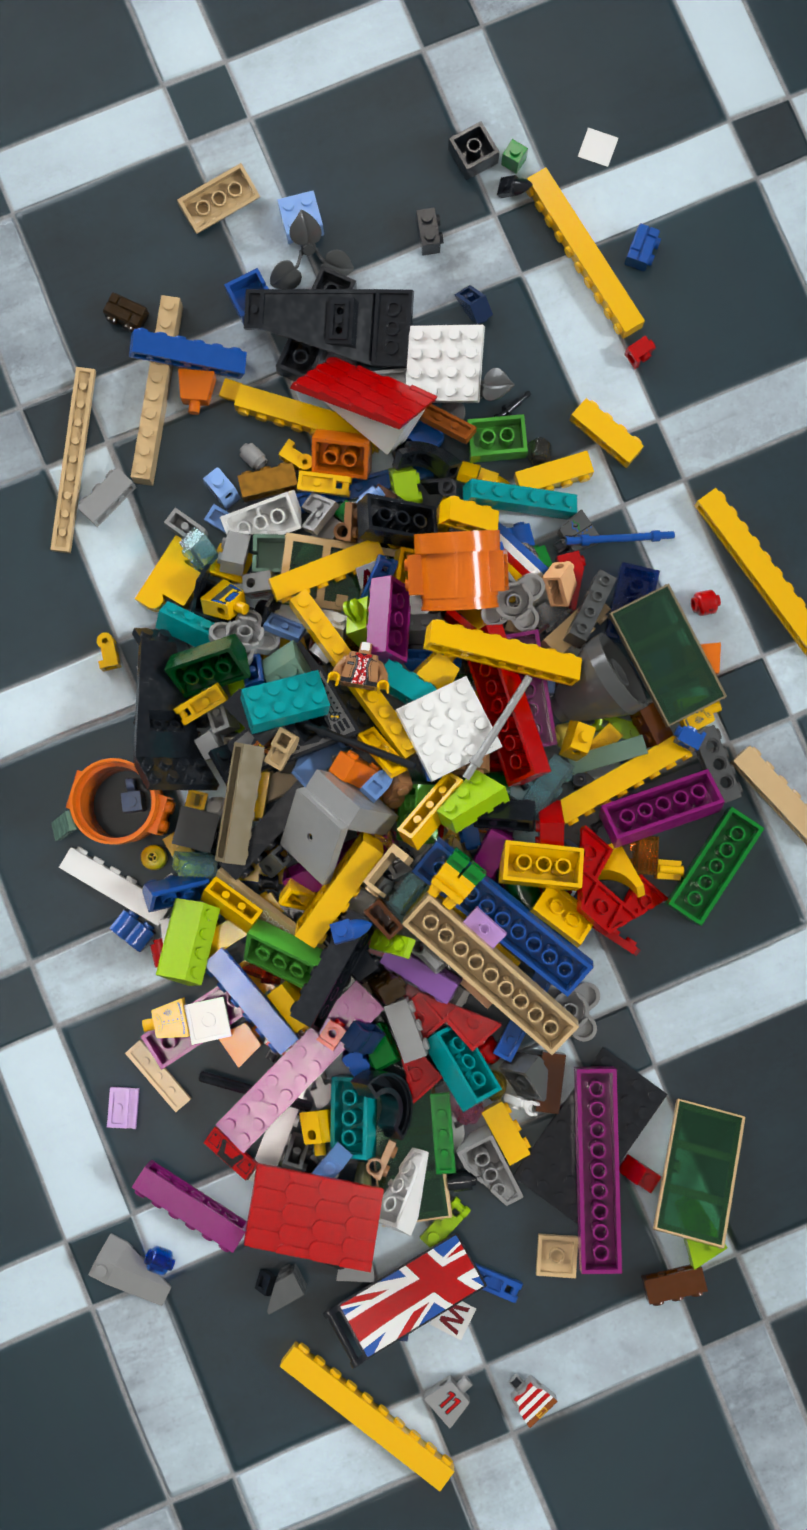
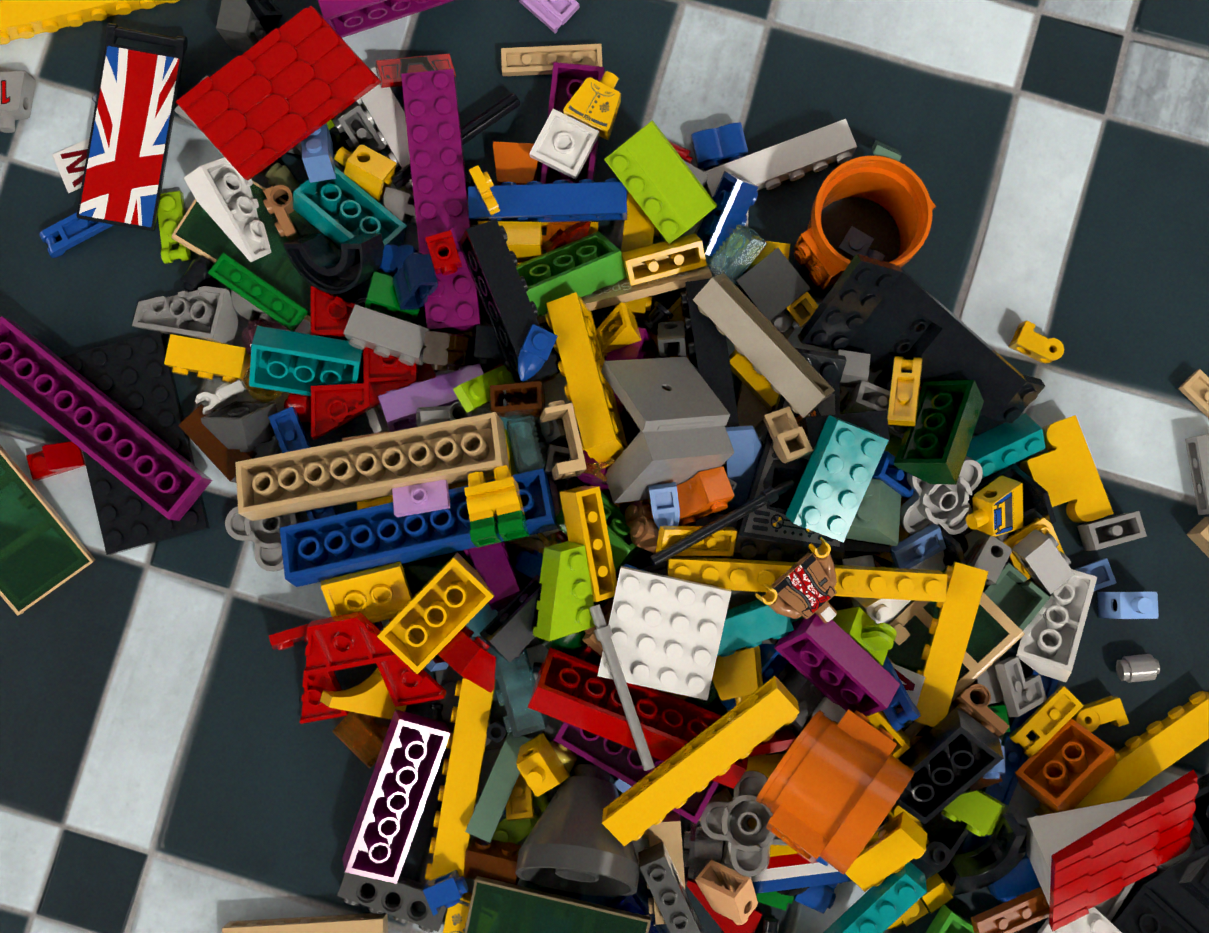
camera: 135 degrees right, 0 degrees up
yellow head [141,845,168,870] -> none
clear light blue brick [179,527,218,570] -> none
pearl gold brick [238,462,298,502] -> none
tan plate [536,1233,578,1278] -> none
yellow brick [654,859,684,881] -> none
green brick [665,807,765,926] -> none
none -> yellow plate [469,165,500,216]

